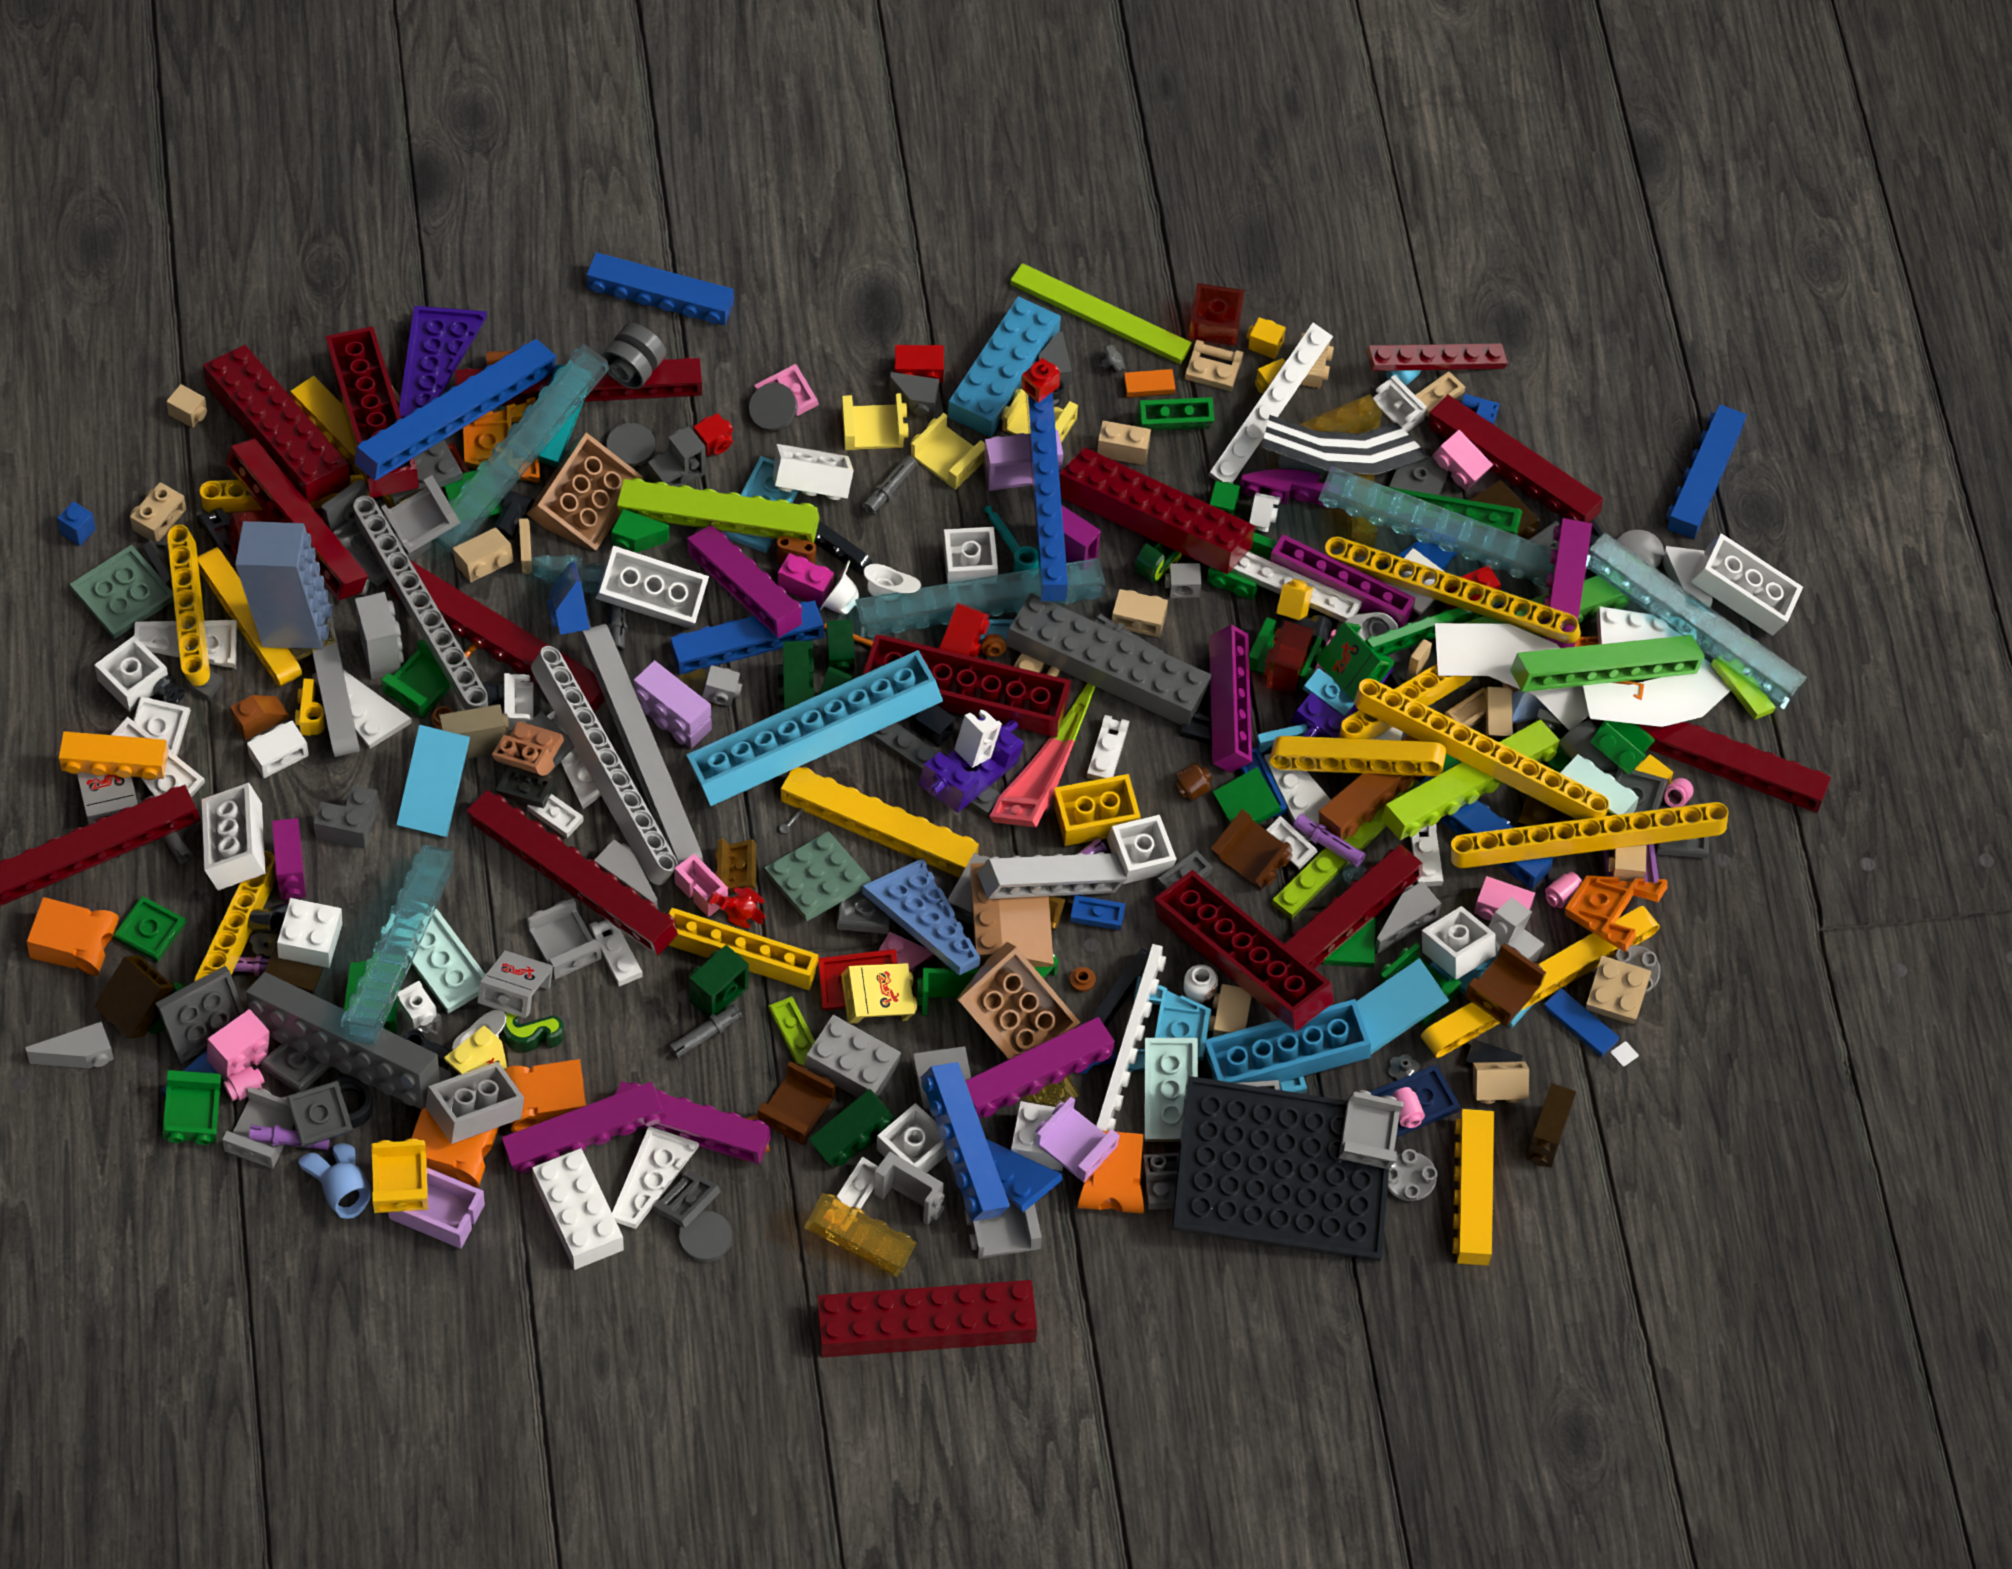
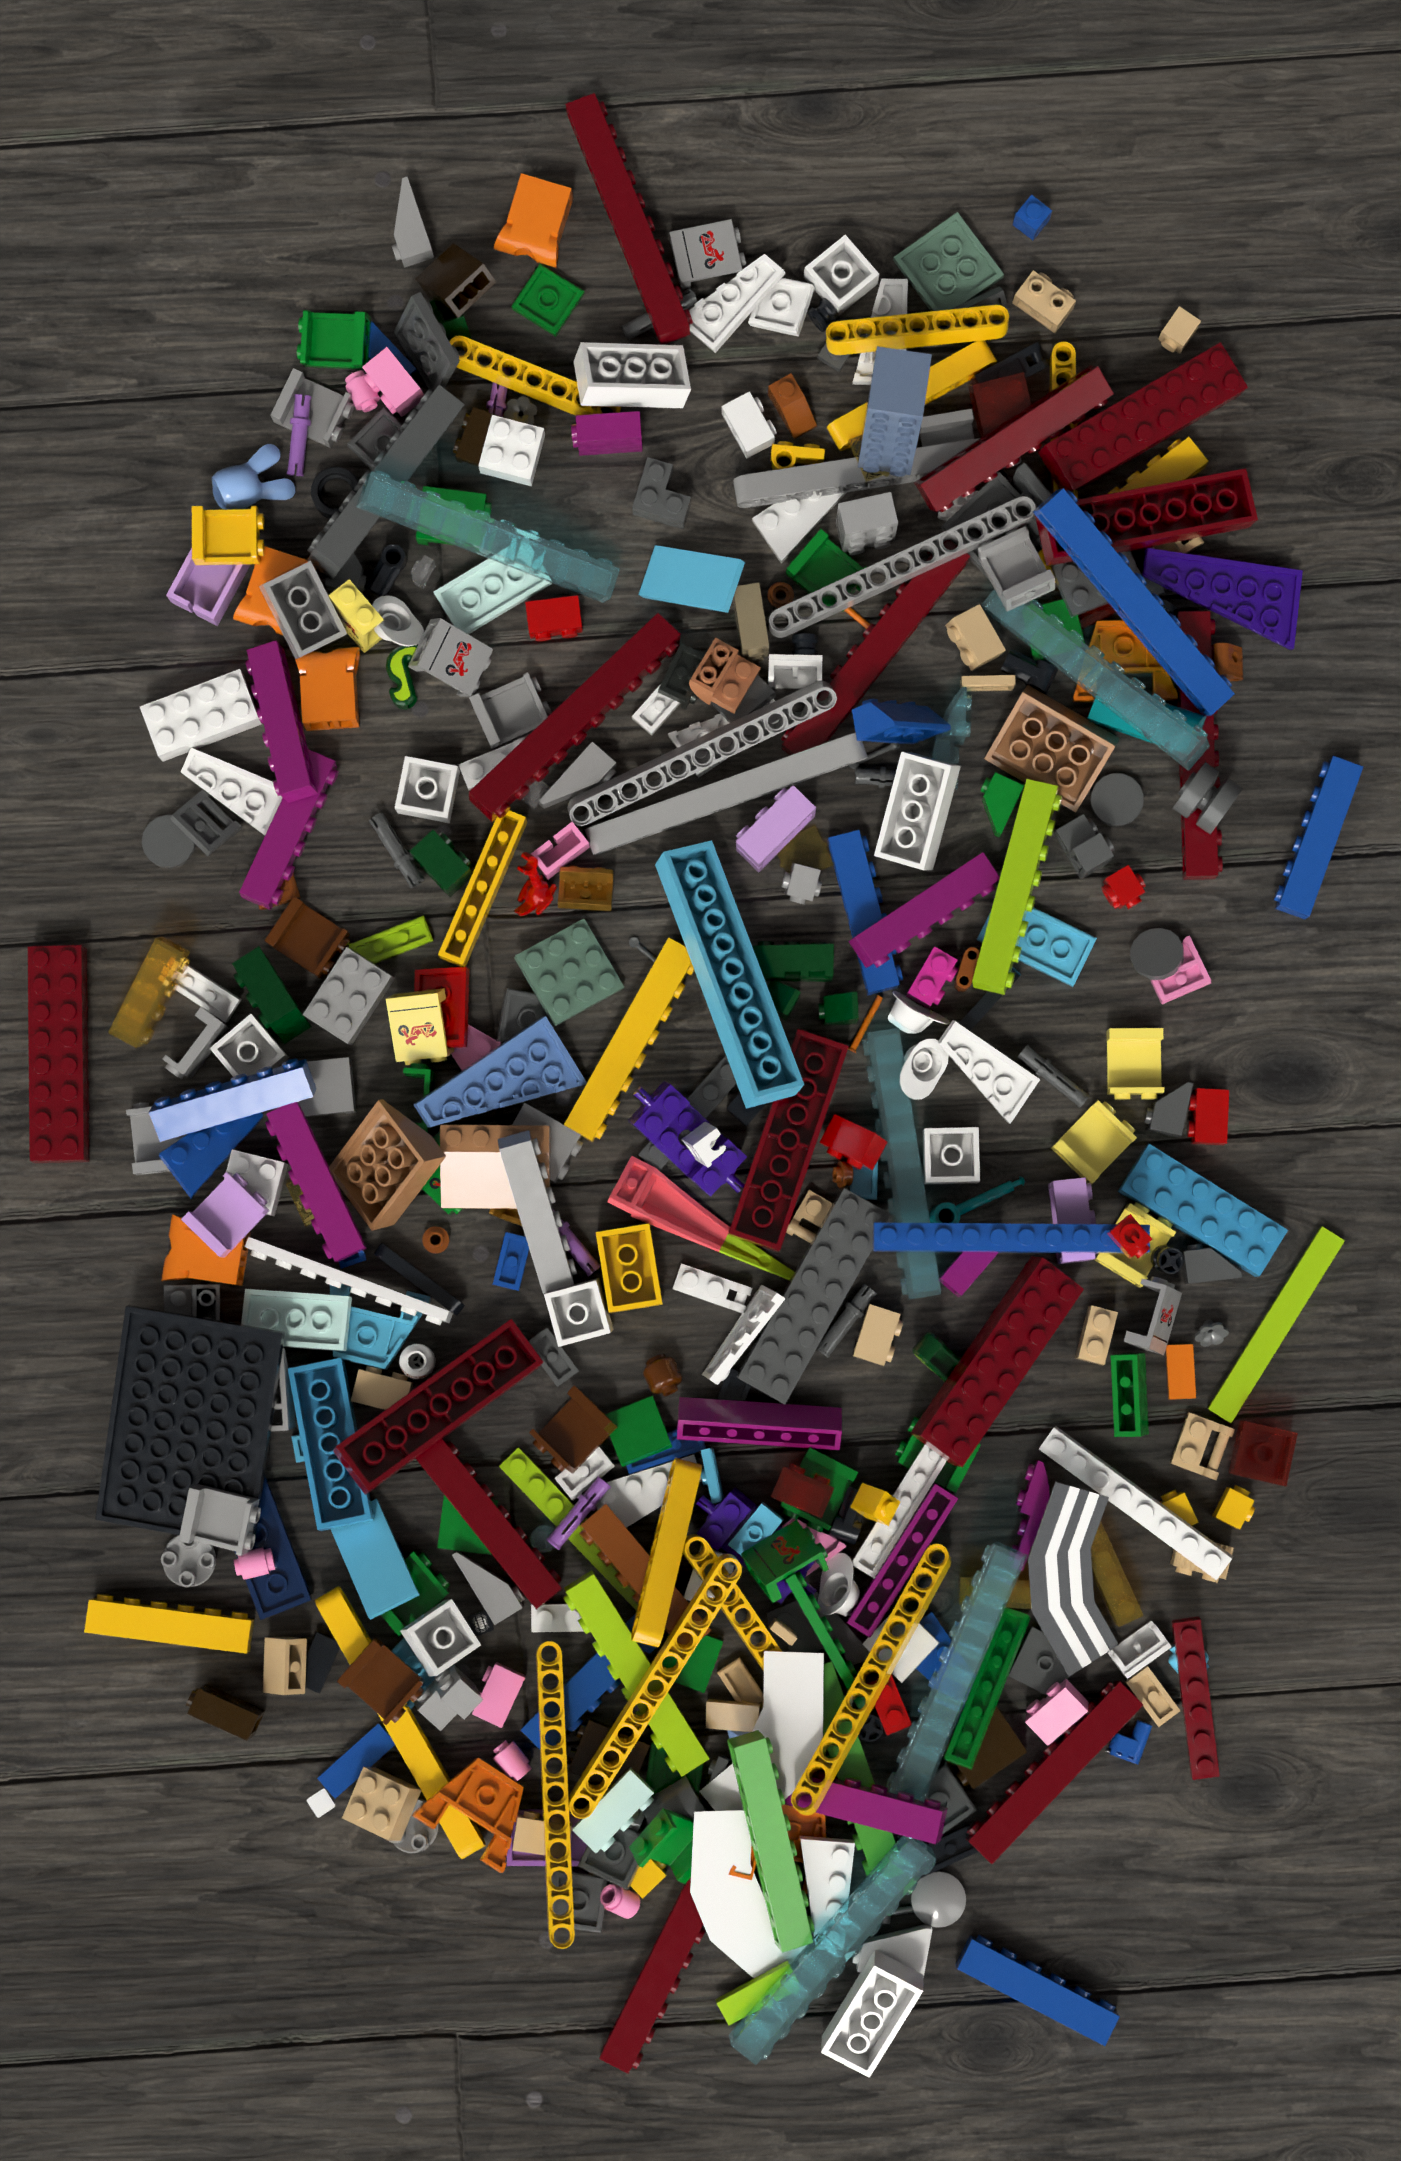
camera: 100 degrees right, 25 degrees up
light orange brick [59,731,169,780] -> none
black piece [248,902,289,934] -> none
dark grey plate [287,1081,353,1148] -> none
white brick [396,981,437,1029] -> none
white slope [773,444,854,500] -> none
light grey brick [1164,563,1201,598] -> none
green brick [1210,481,1240,516] -> none
white brick [1250,493,1280,532] -> none
dark grey plant [1388,1054,1420,1081] -> none
none -> white brick [395,756,460,823]
none -> red brick [525,595,583,641]
none -> white wing [702,1285,785,1385]
none -> white wing [938,1020,1040,1124]
none -> light grey panel [1124,1276,1182,1355]

